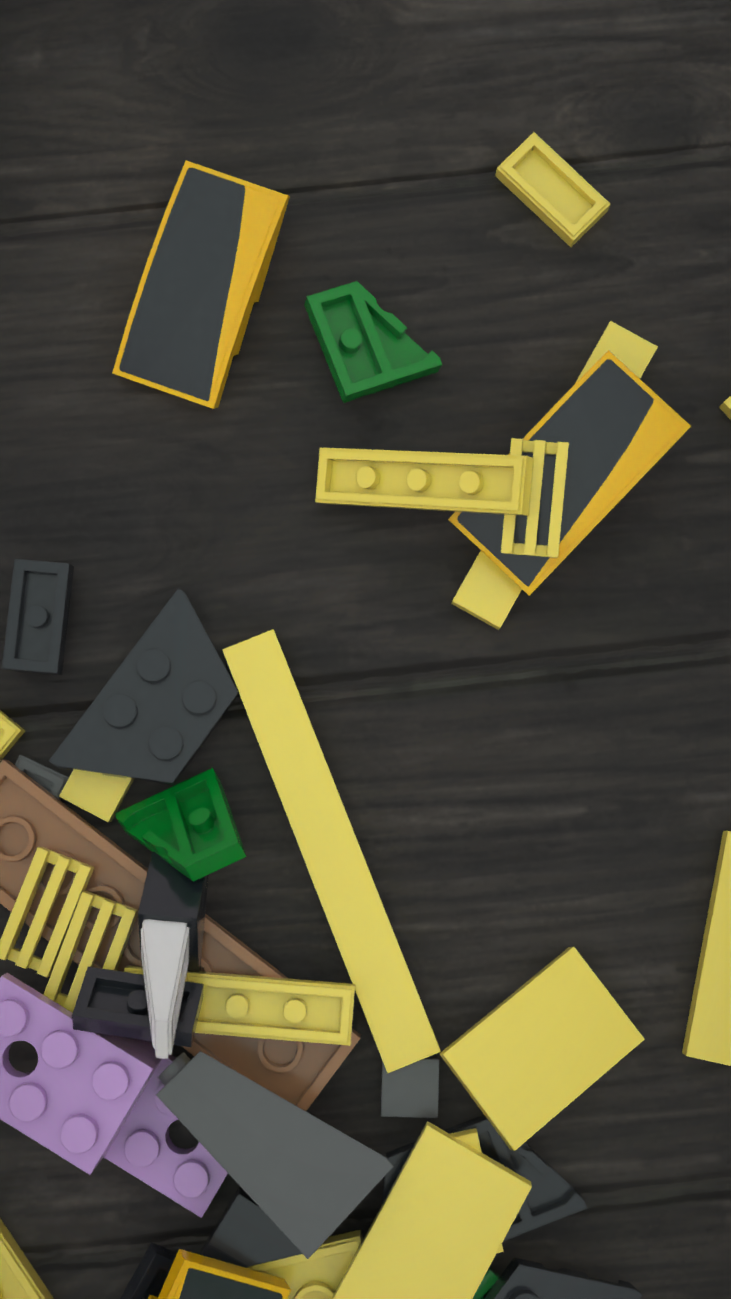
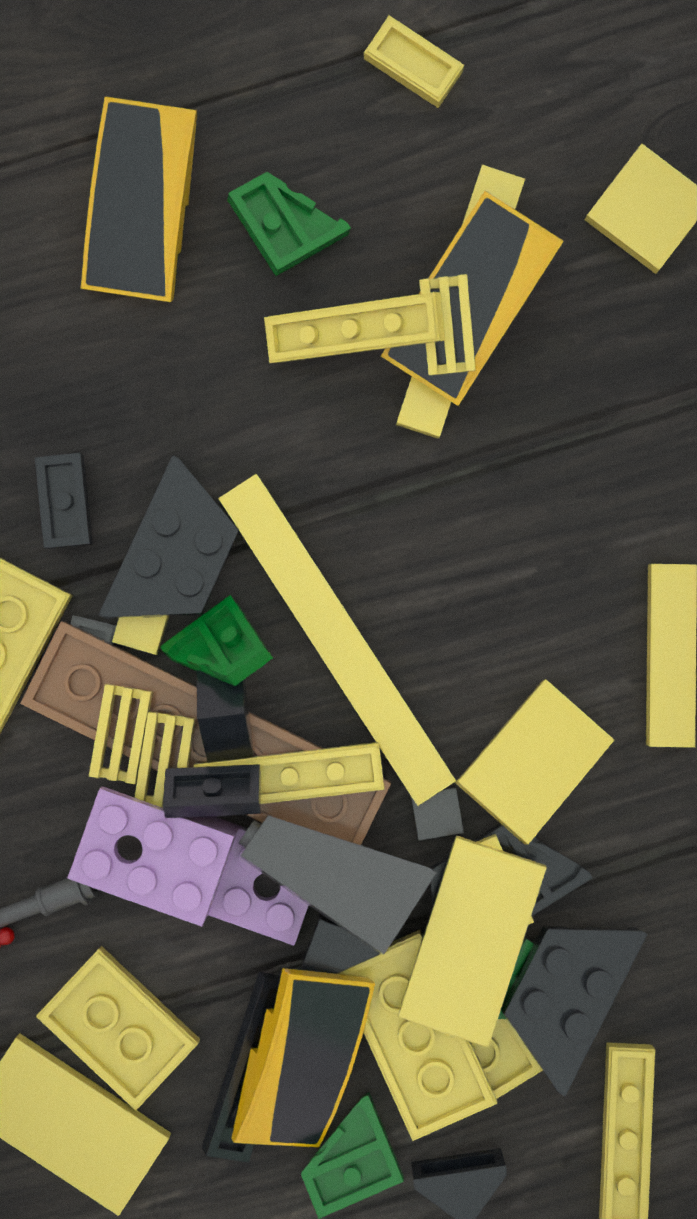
camera: 10 degrees left, 5 degrees up
white slope [141,919,189,1059] -> none

